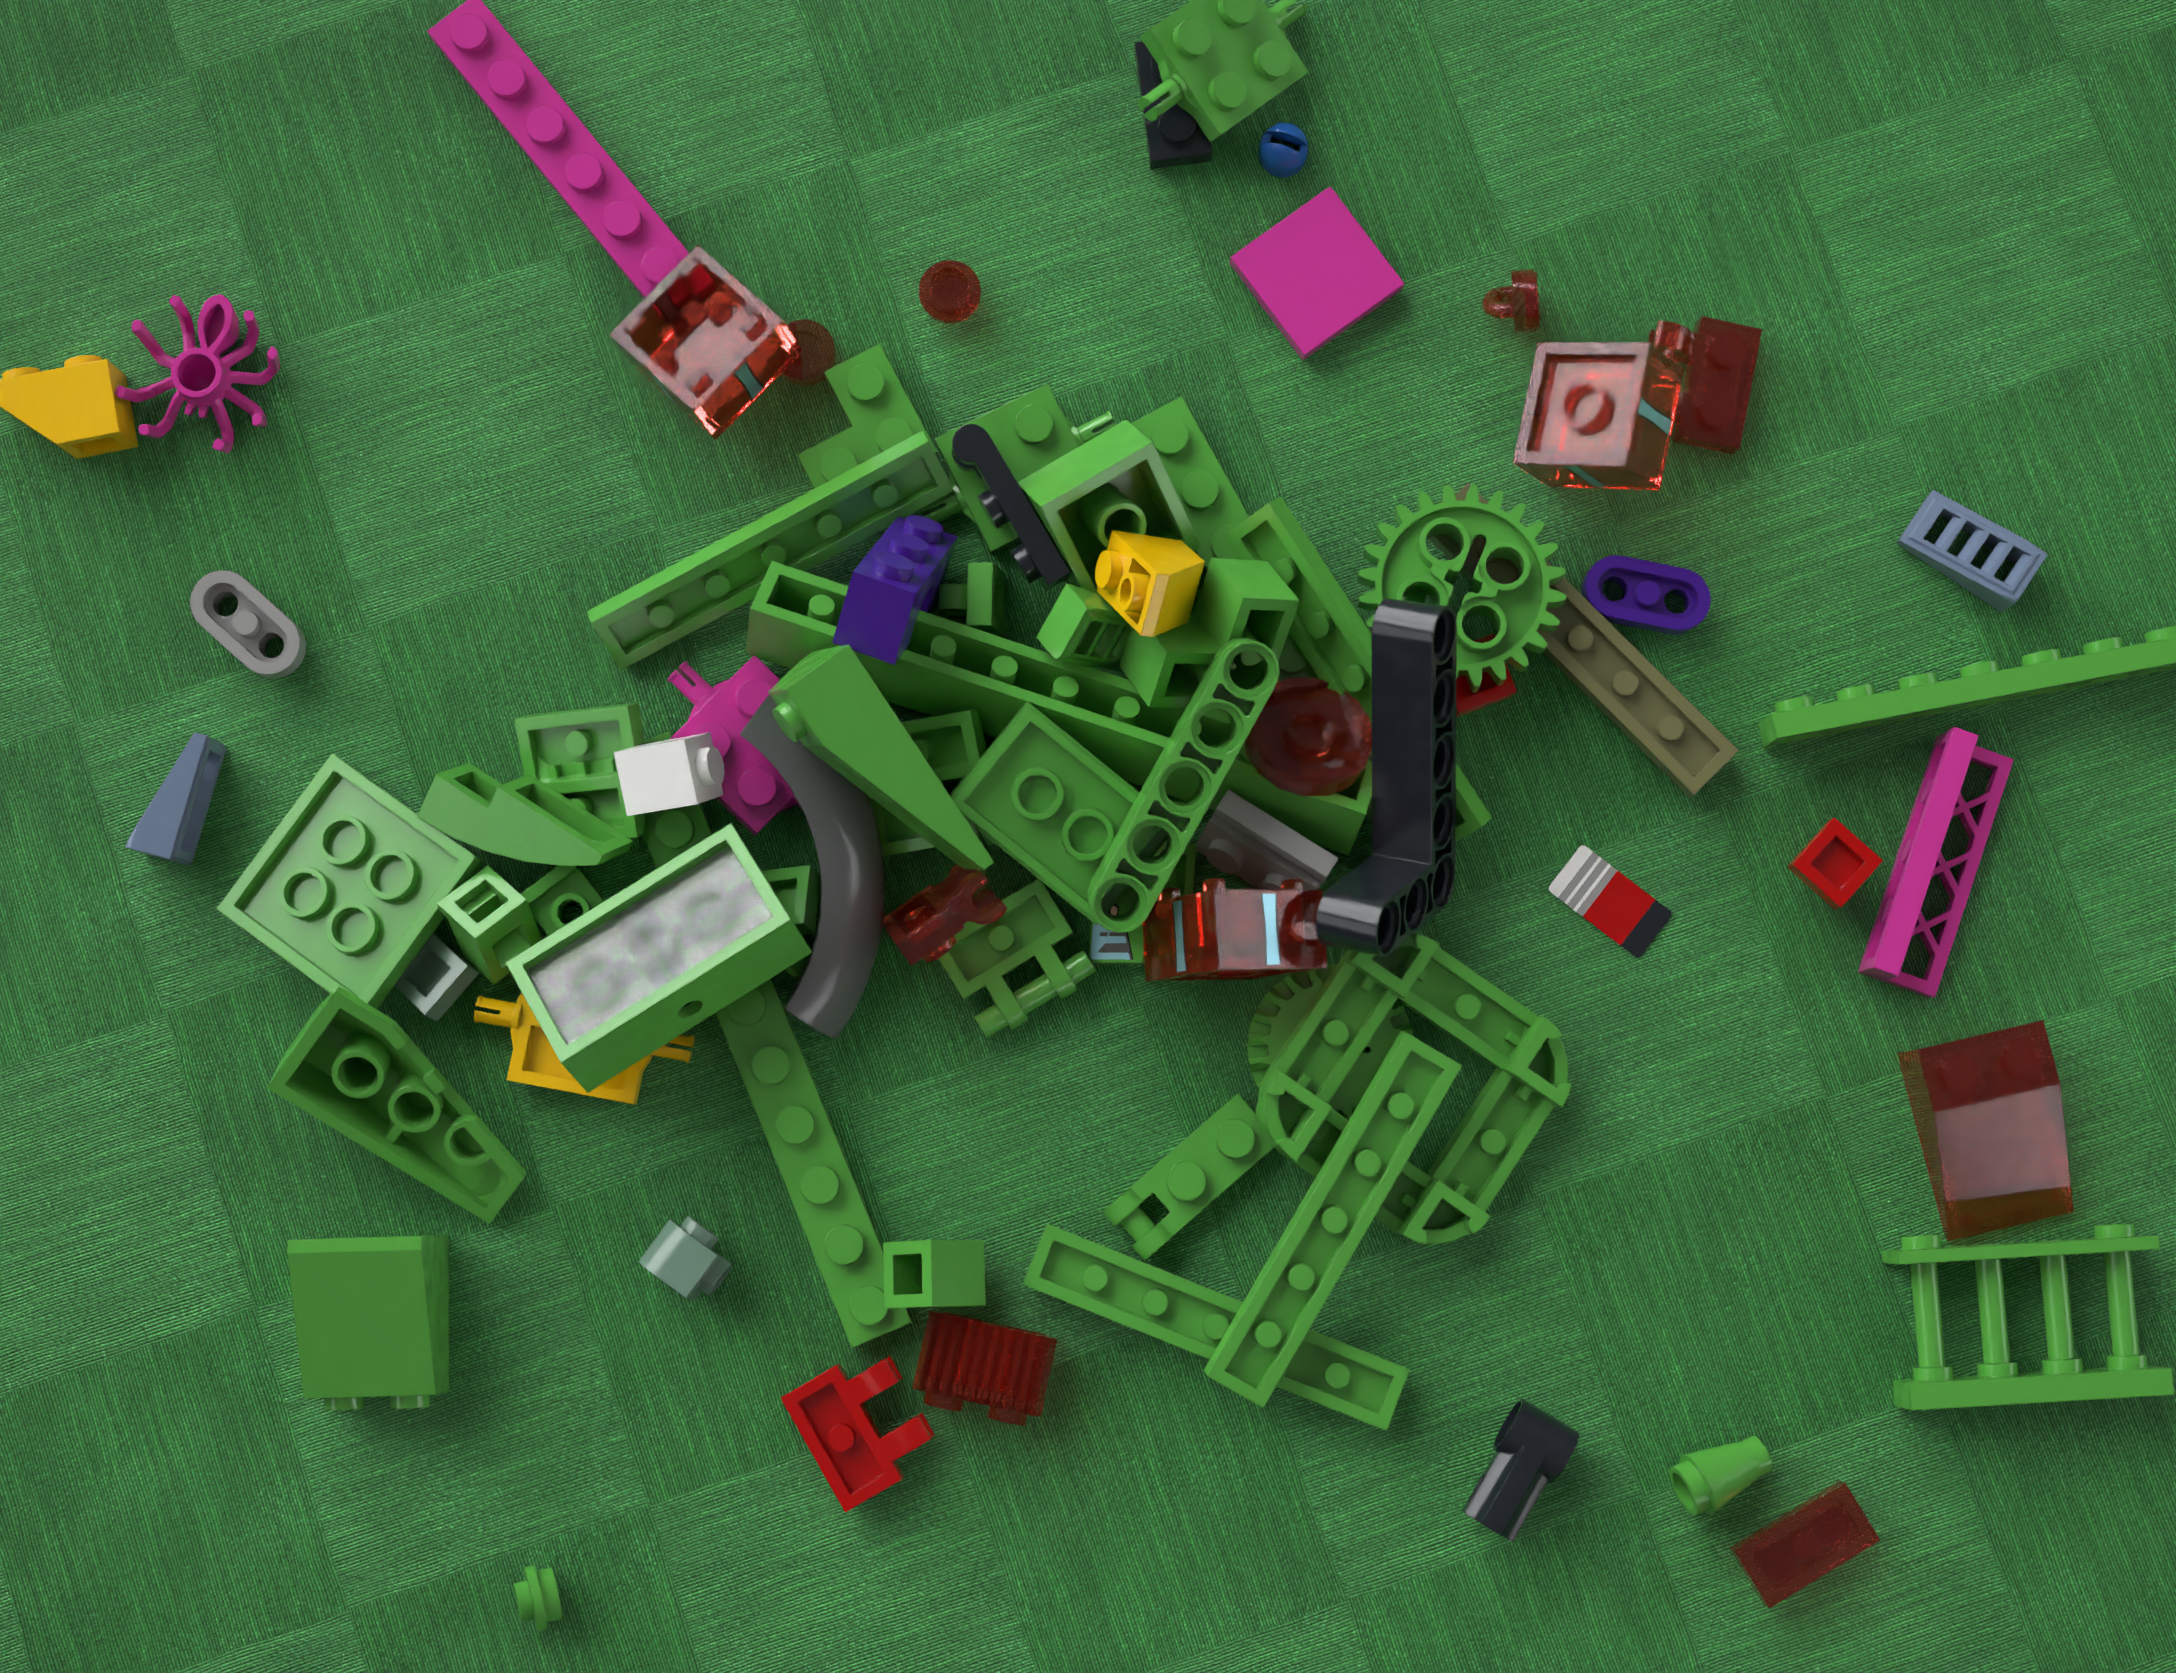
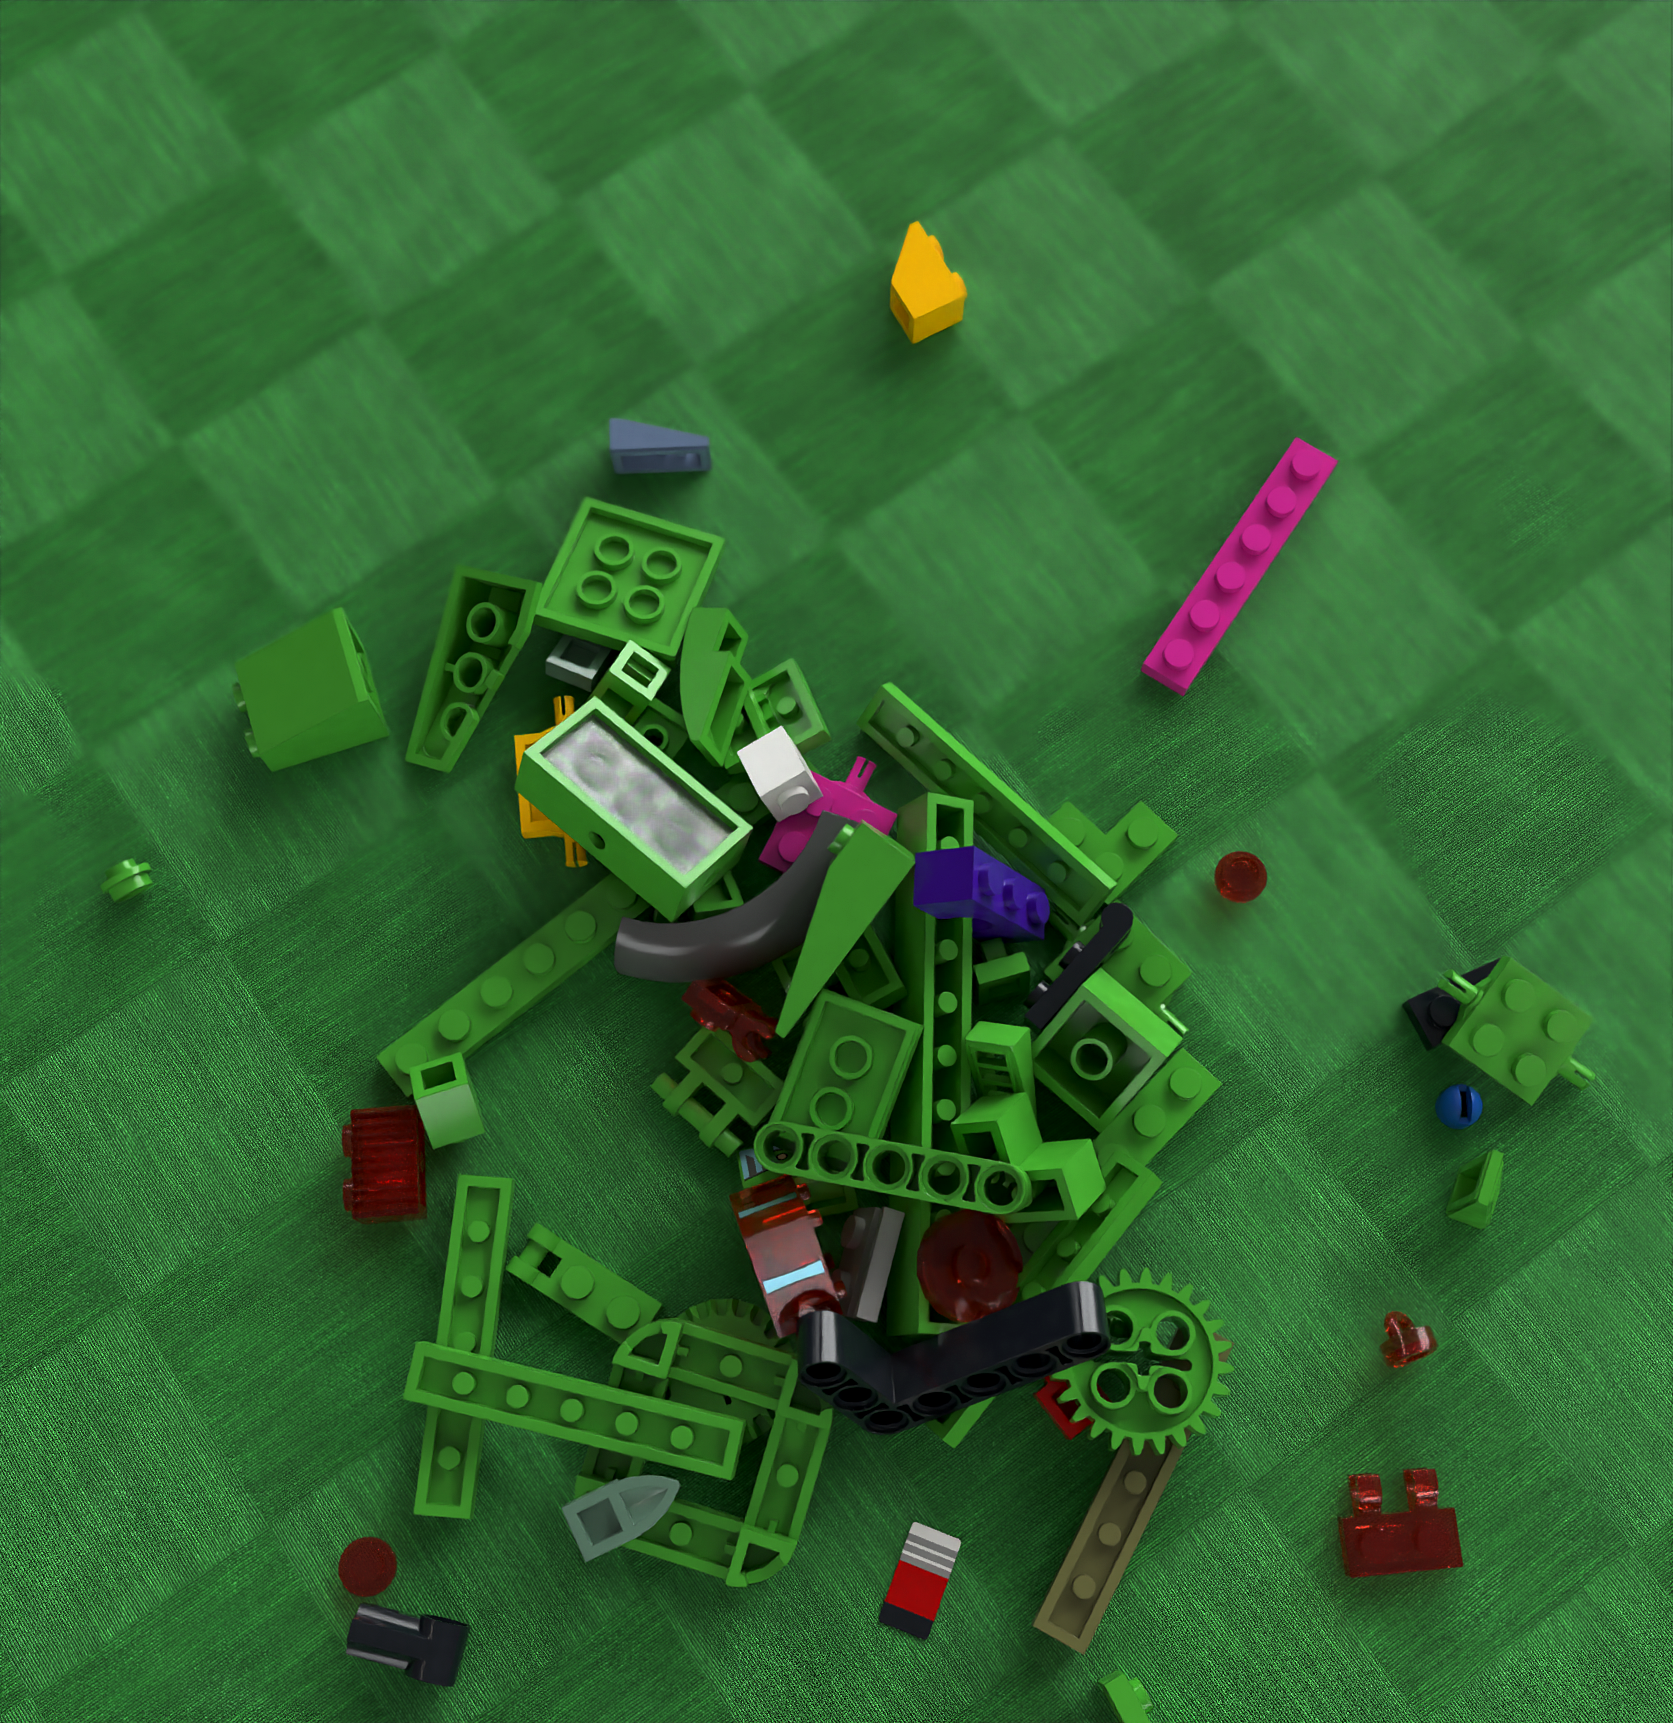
camera: 75 degrees right, 10 degrees down
dark pink animal [115,294,281,454] -> none
light grey plate [190,570,306,679] -> none
clear red container [609,245,802,440] -> none
sand green plate [639,1216,732,1300] -> none
clear red tile [772,319,836,386] -> none
red plate [781,1356,935,1513] -> none
yellow slope [1095,530,1205,637] -> none
dark pink tile [1229,186,1404,361] -> none
clear red container [1512,342,1684,490] -> none
dark purple plate [1581,555,1711,635] -> none
none -> clear red plate [338,1537,397,1597]
none -> sand green plate [561,1475,680,1563]
none -> bright green slope [1445,1150,1504,1229]

